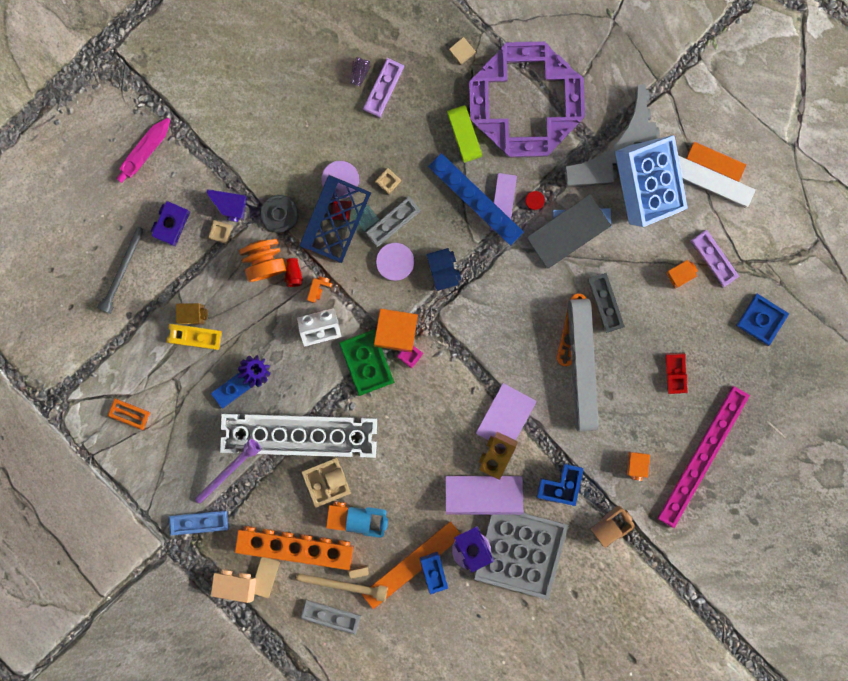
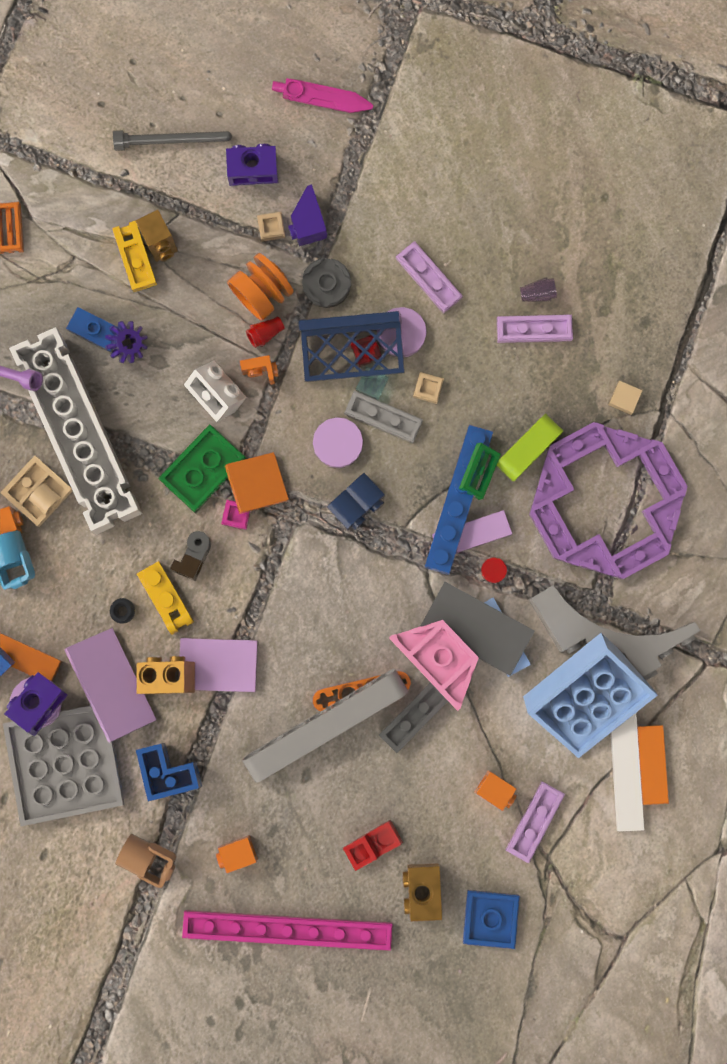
camera: 60 degrees right, 5 degrees down
none -> black plate [109,598,135,624]
none -> yellow plate [137,561,194,635]
none -> leg [170,531,211,582]
none -> bright pink wing [389,620,479,711]
none -> lavender tile [396,241,463,314]
none -> pearl gold brick [403,863,442,922]
none -> green tile [459,443,501,500]

